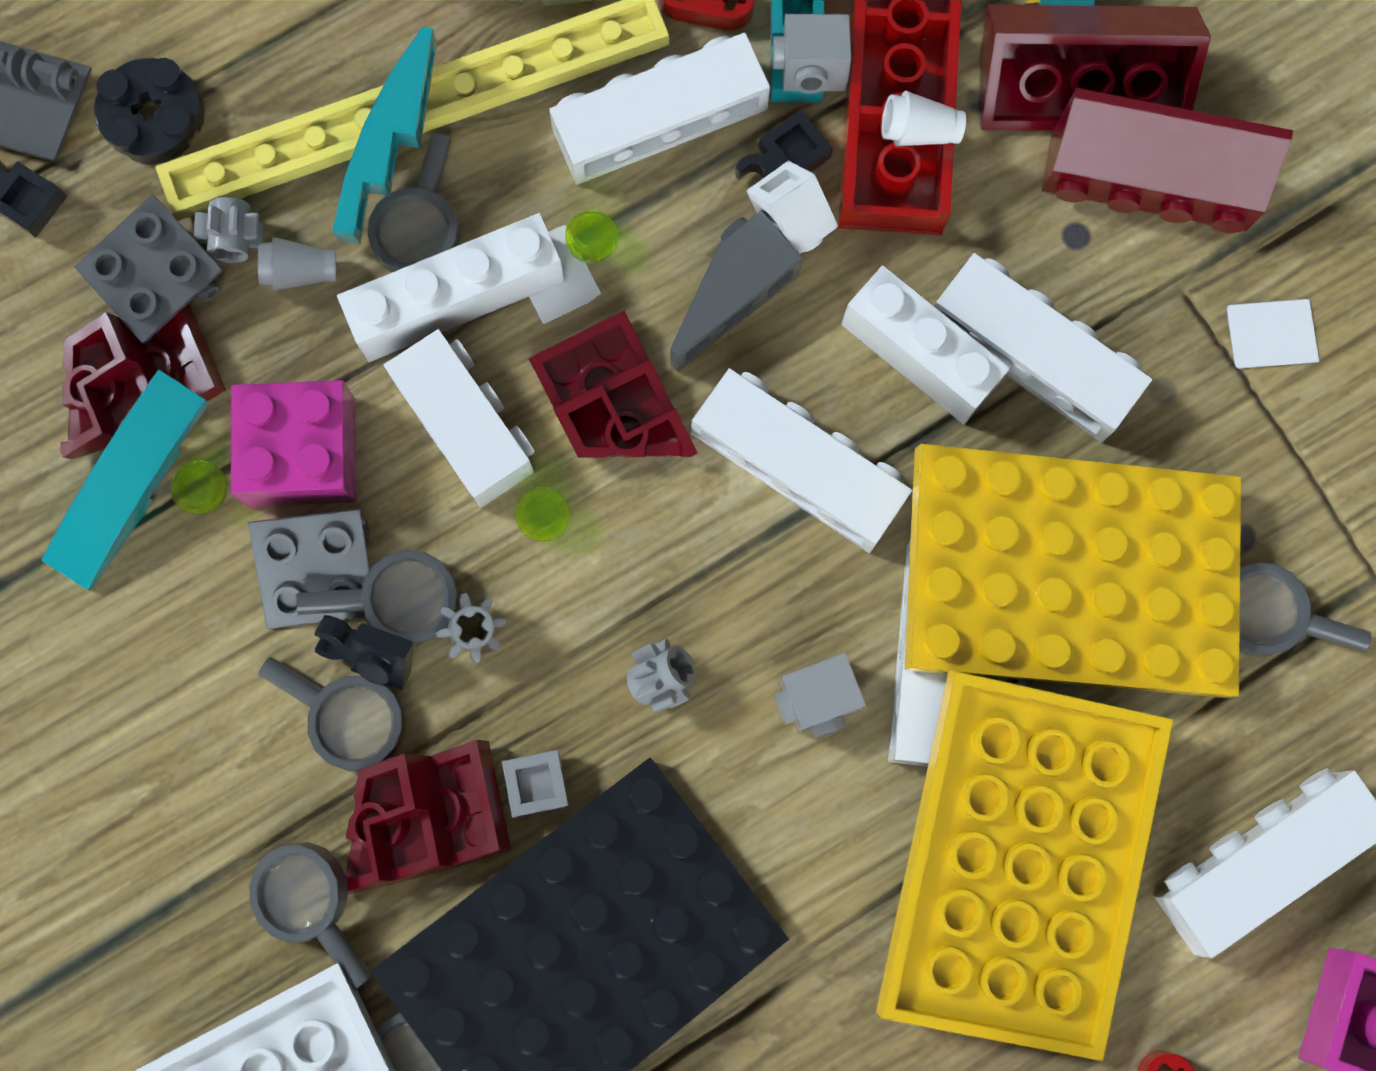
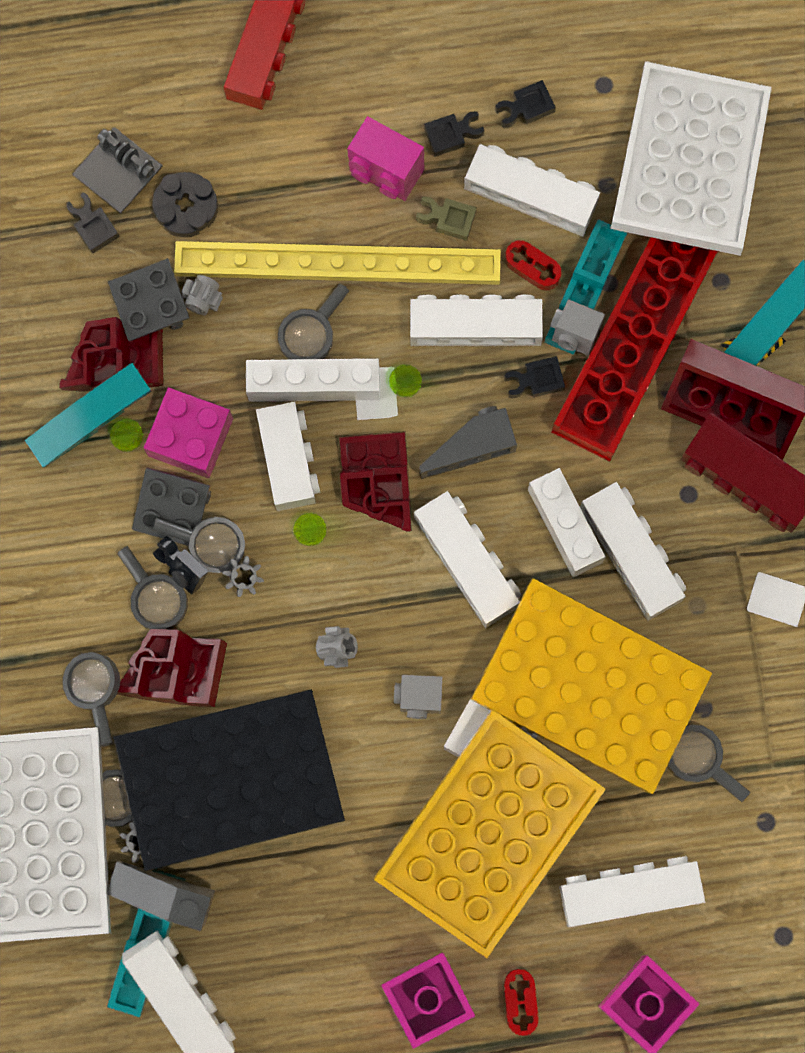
camera: 30 degrees right, 0 degrees up
light grey cone [258,237,336,291] -> none
teal slope [332,27,437,245] -> none
light grey plate [502,750,569,818] -> none
white brick [746,161,839,254] -> none
white cone [882,91,966,146] -> none

